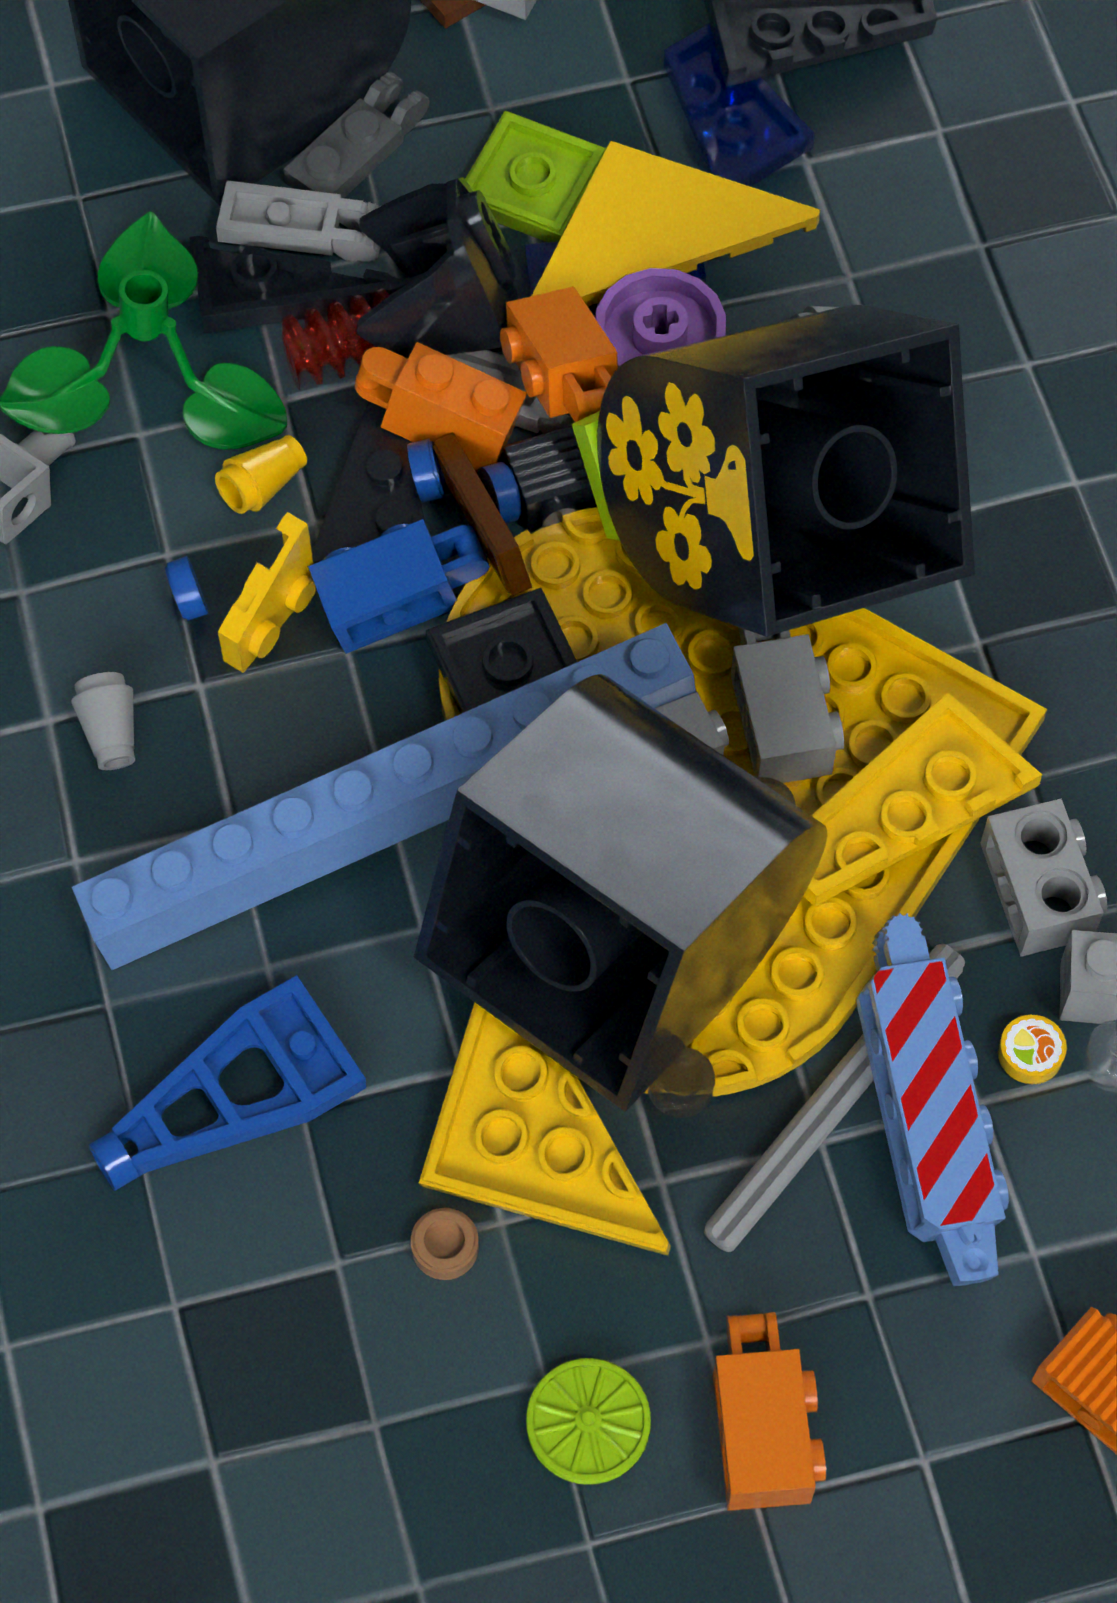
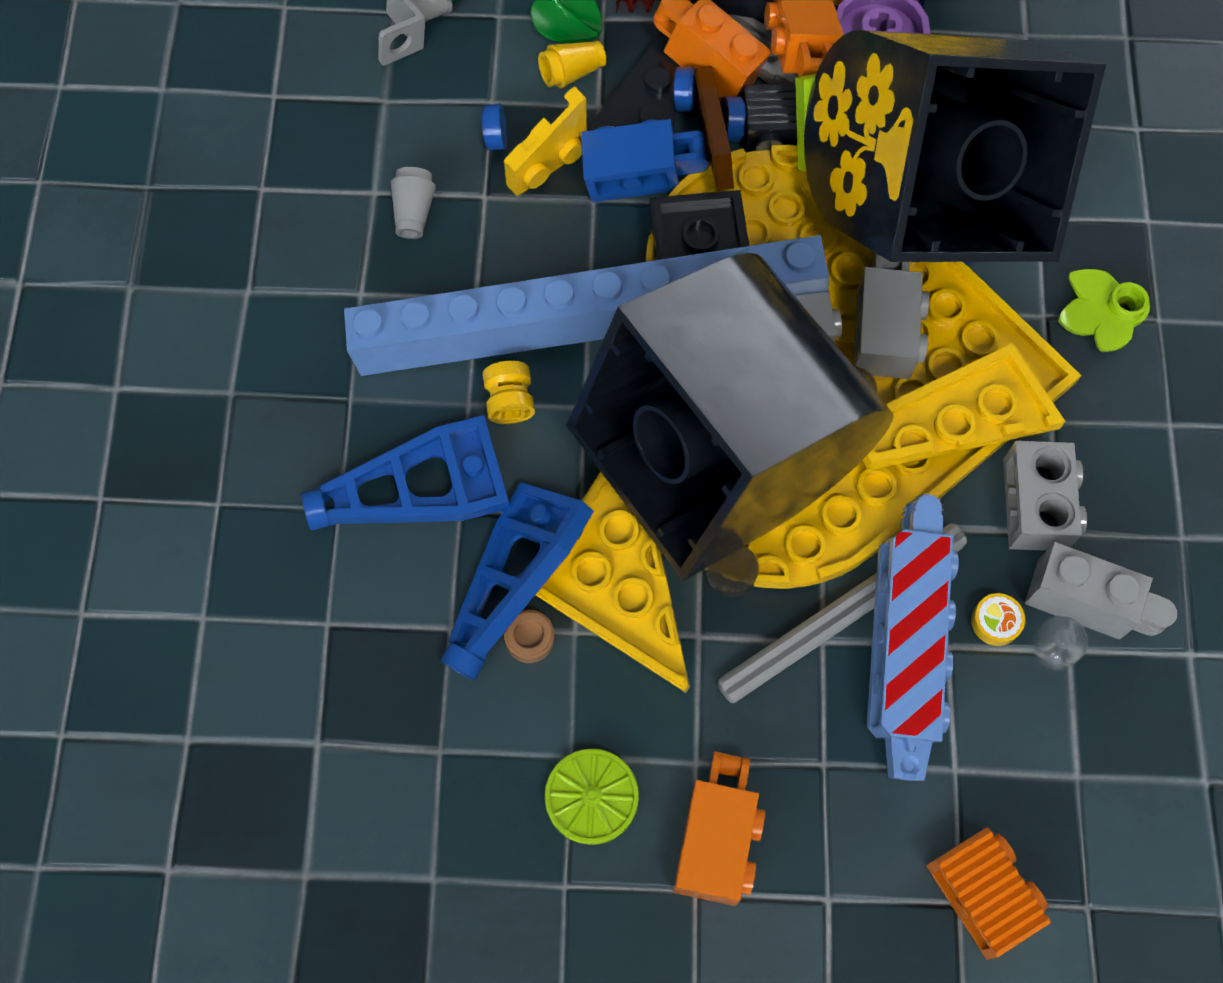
camera: 15 degrees right, 5 degrees up
none -> blue plate [440,482,594,681]
none -> yellow wheel [483,361,535,424]
none -> lime plate [1058,269,1150,352]

